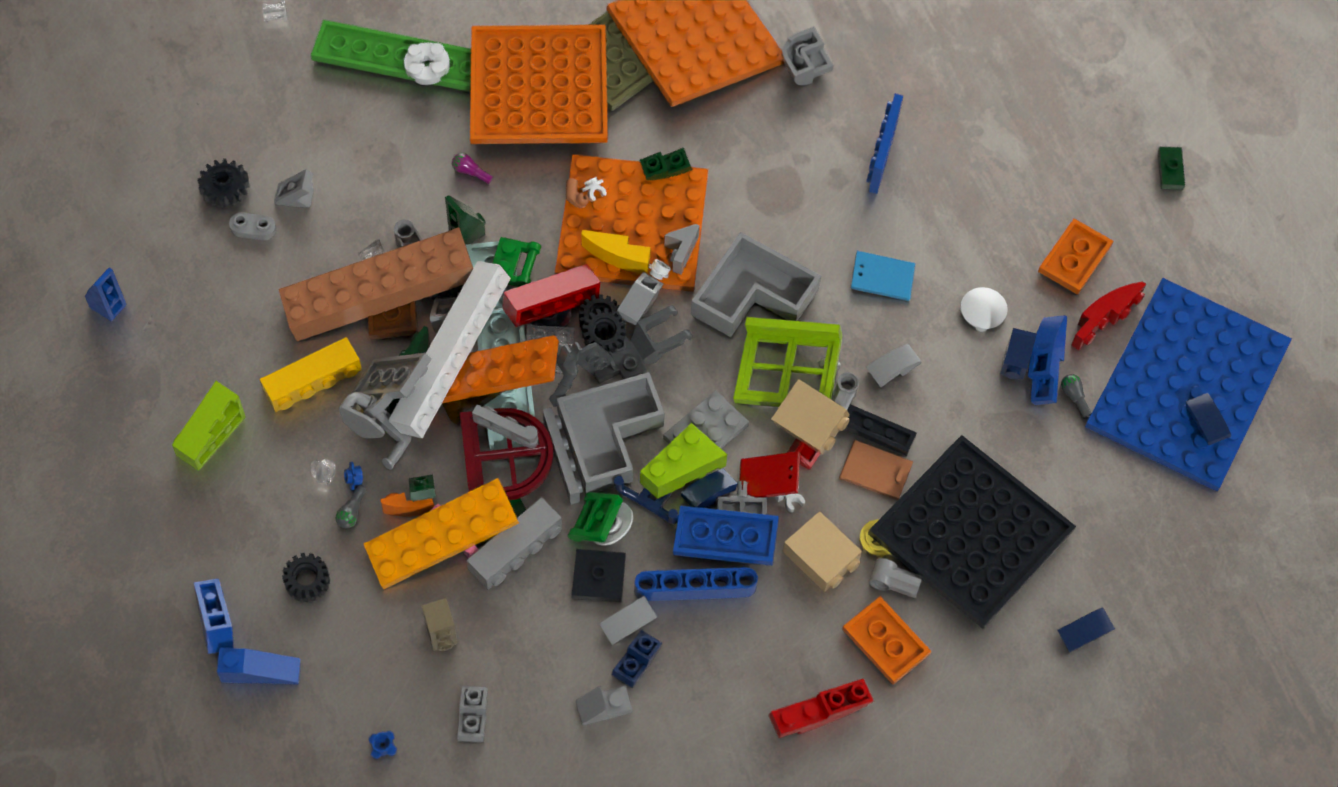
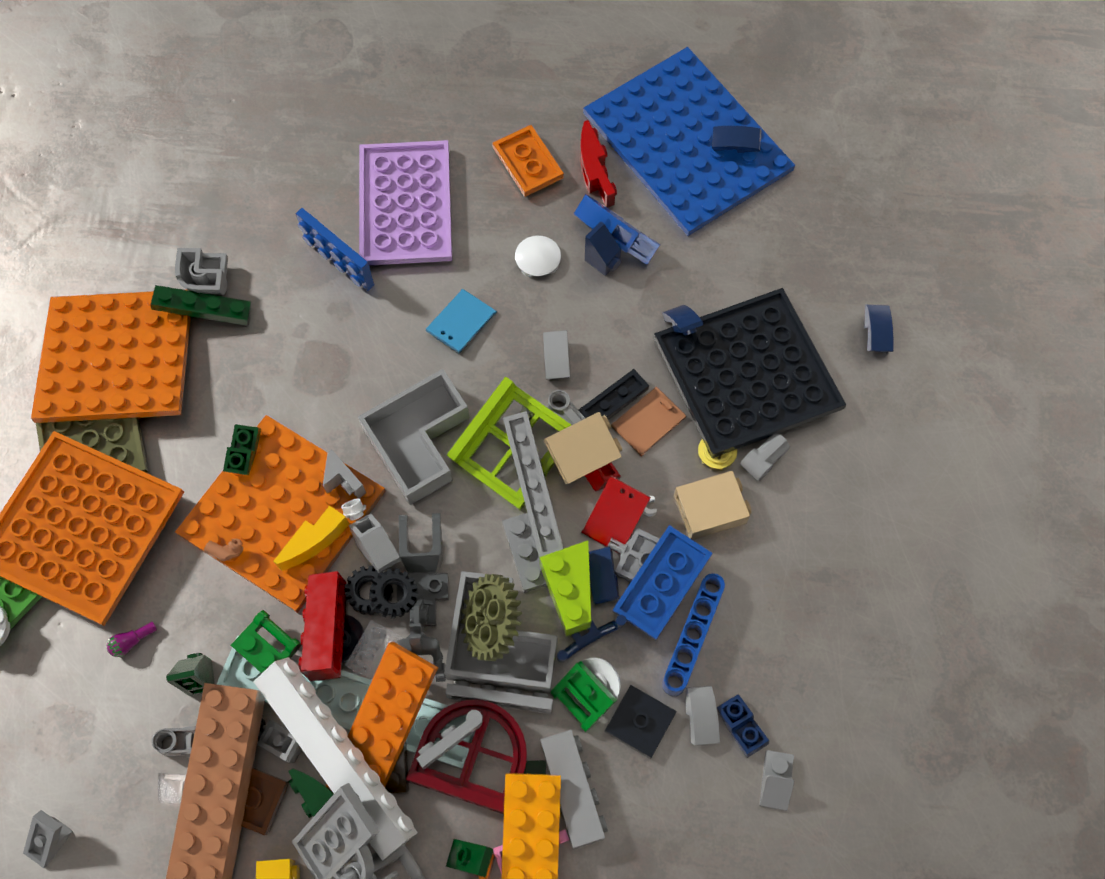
camera: 60 degrees left, 5 degrees up
white plate [582,177,607,202] -> none
red slope [768,678,874,738] -> none
orange plate [842,596,931,685] -> none
dark grey piece [1061,374,1092,418] -> none
dark green plate [1158,146,1185,190] -> none
none -> dark green plate [150,285,251,326]
none -> lavender plate [359,140,452,265]
none -> olive gear [460,574,522,661]
none -> light grey plate [503,411,564,557]
none -> dark blue slope [662,305,703,335]

